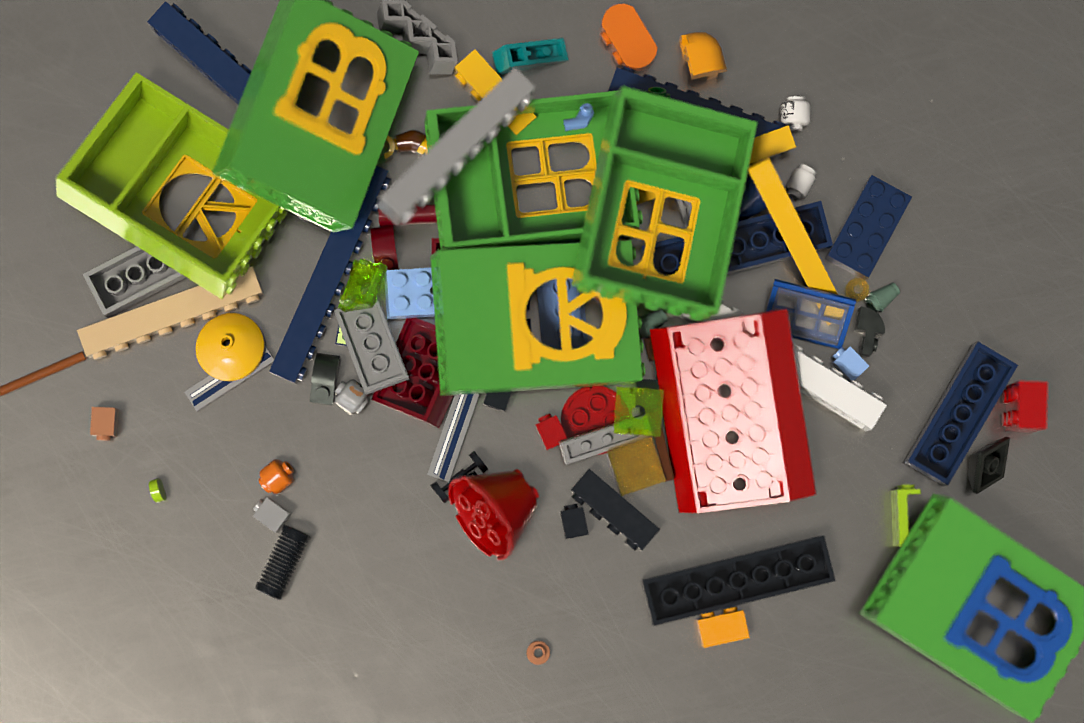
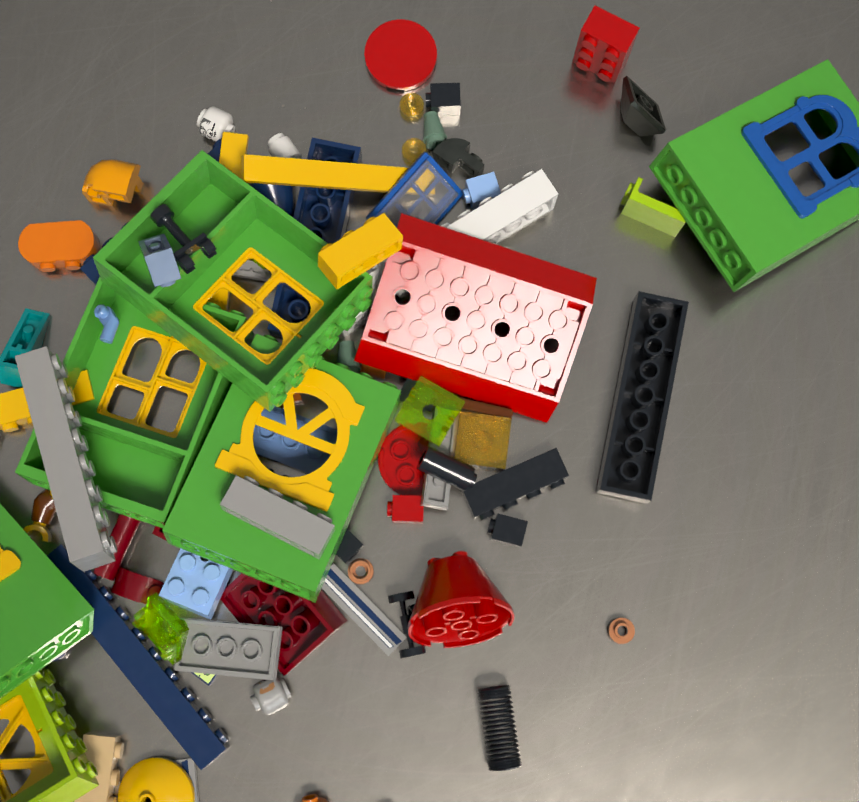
camera: 60 degrees left, 5 degrees down
pearl dark grey brick [310,353,340,405] -> none
light orange brick [696,606,750,648] -> none
dark blue brick [825,175,912,280] -> none
dark blue brick [904,341,1018,486] -> none
none -> slope [138,234,181,287]
none -> black bar [150,204,217,274]
none -> light grey brick [220,475,335,560]
none -> yellow brick [318,213,403,290]
none -> nougat plate [348,558,374,584]
none -> red tile [364,19,437,91]
none -> clear yellow plate [400,93,424,117]
none -> black brick [417,446,477,491]
none -> black brick [425,83,461,116]
none -> black piece [477,685,522,771]

